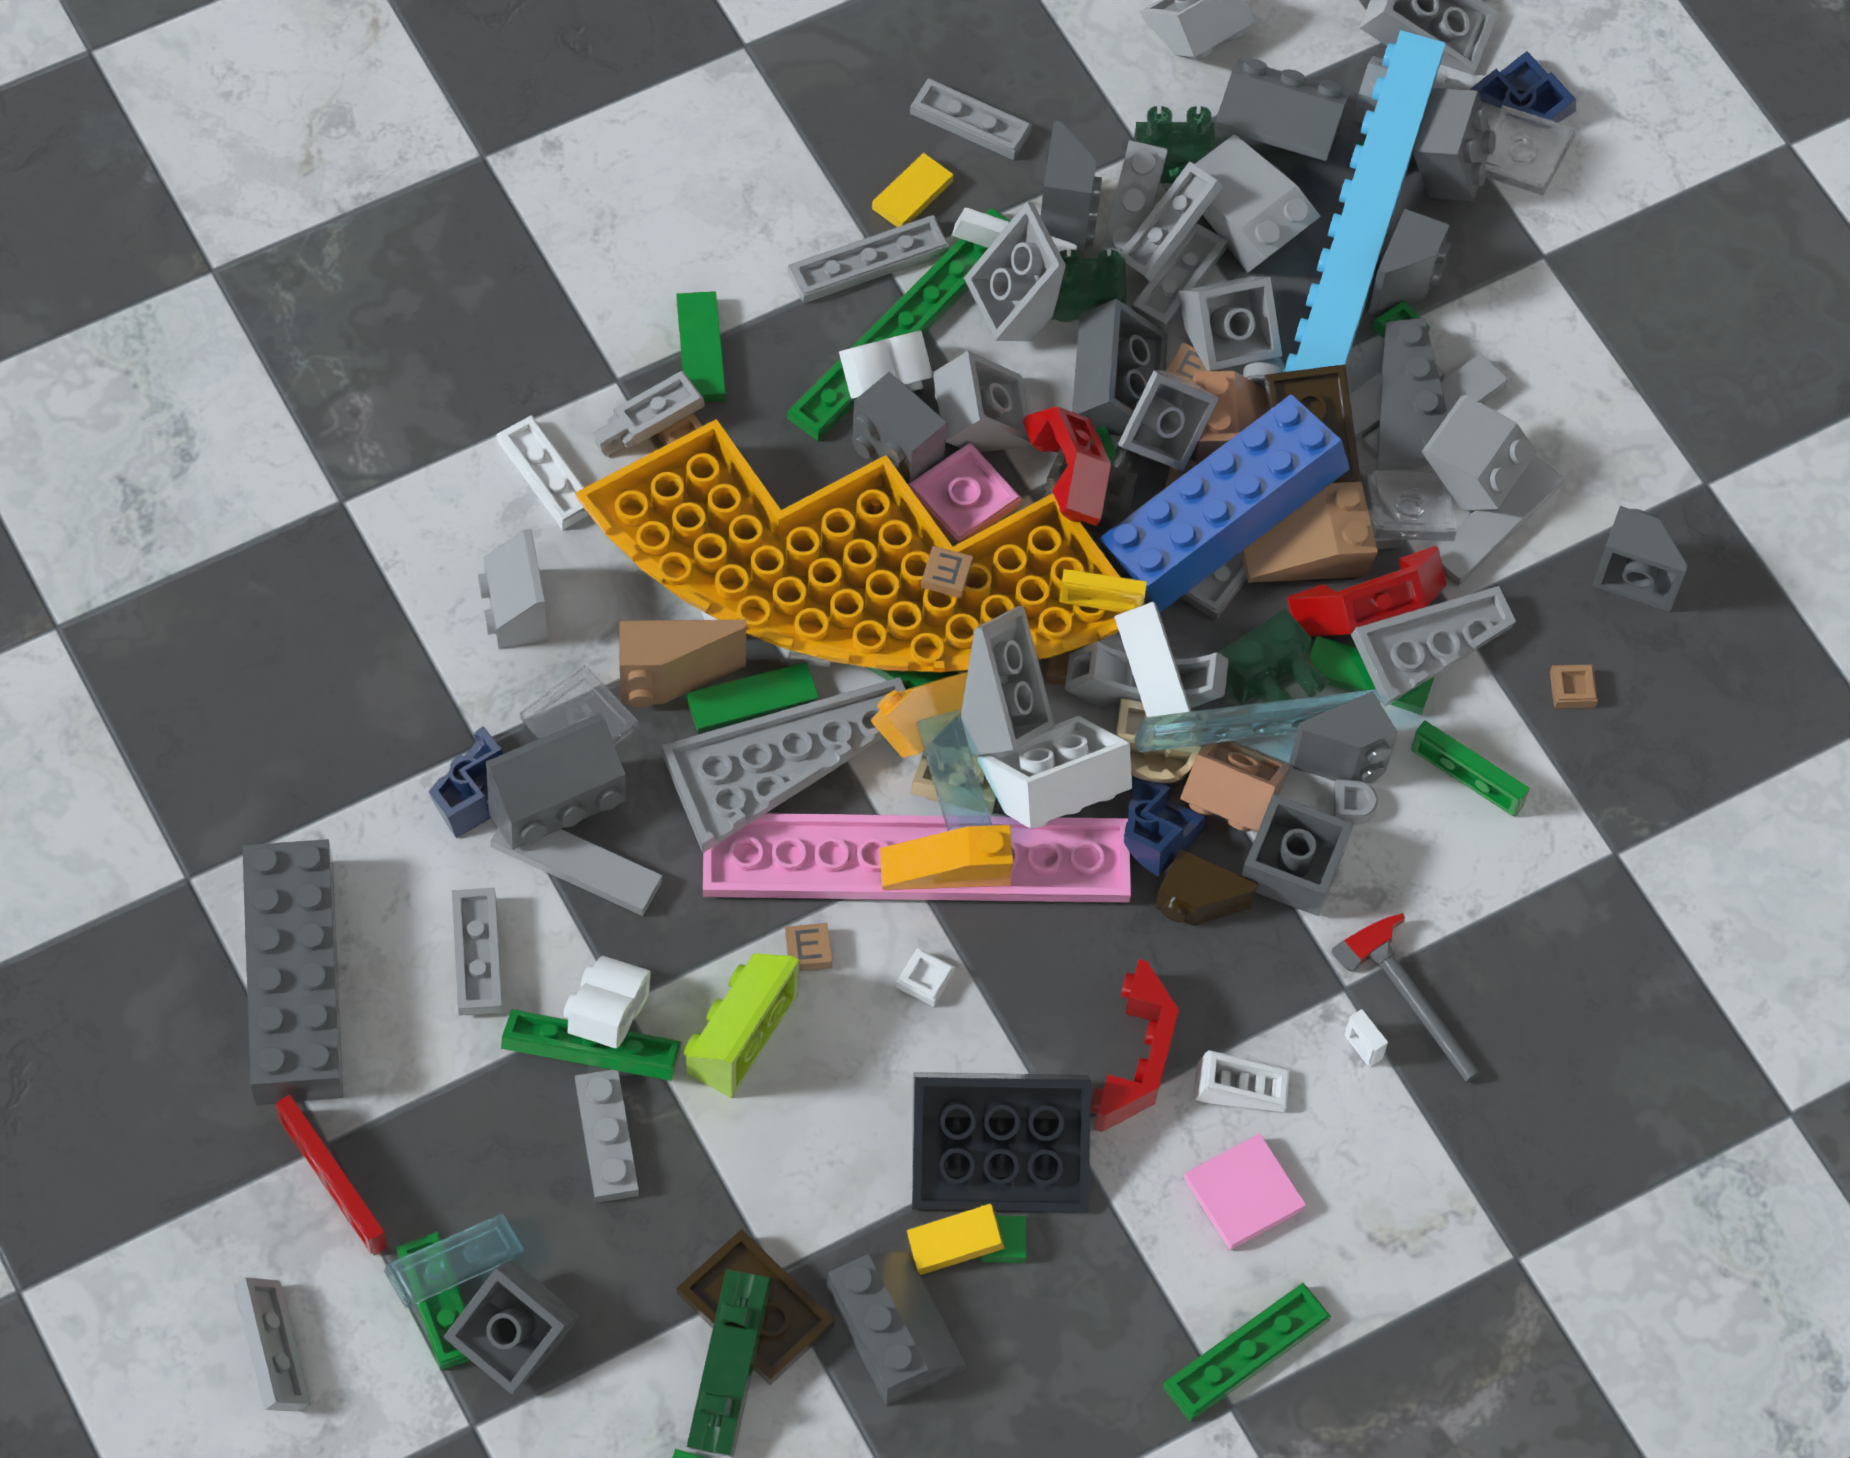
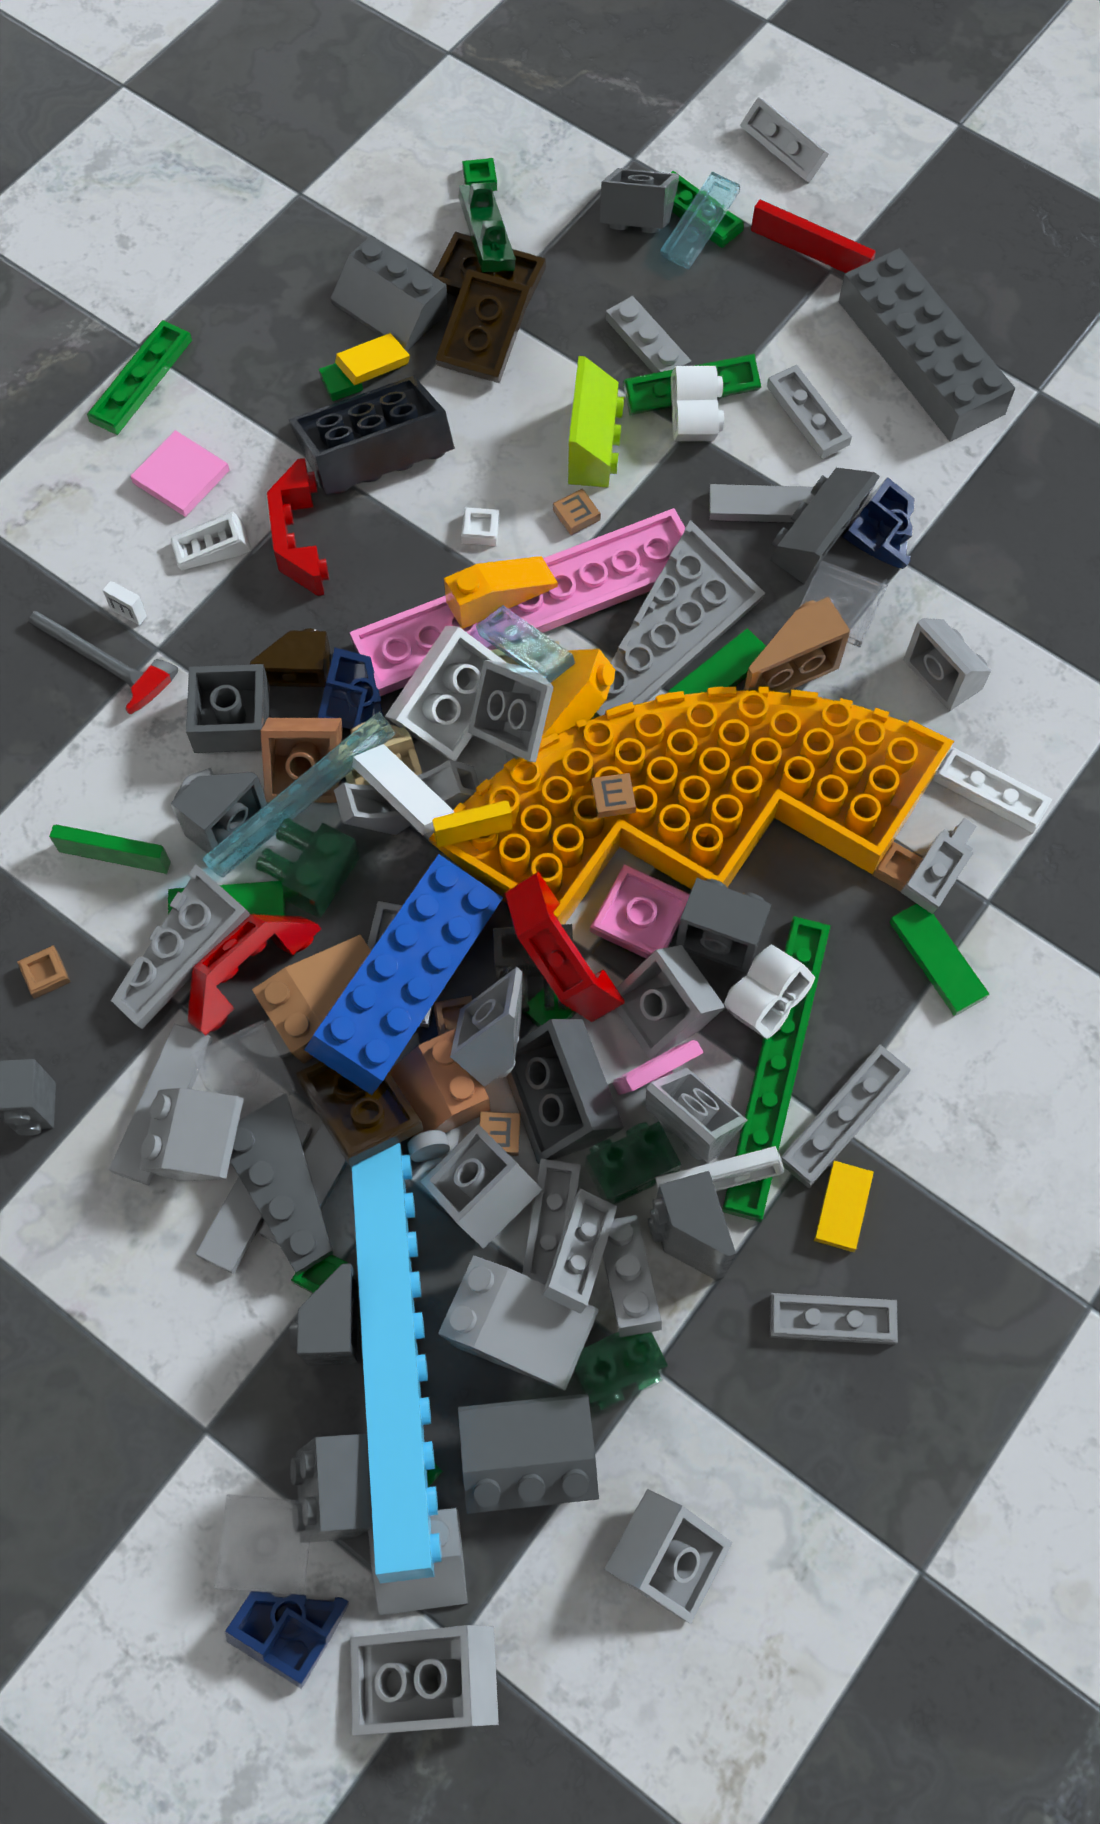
camera: 160 degrees right, 5 degrees up
none -> dark brown plate [435,269,532,383]
none -> bright pink plate [612,1040,704,1095]

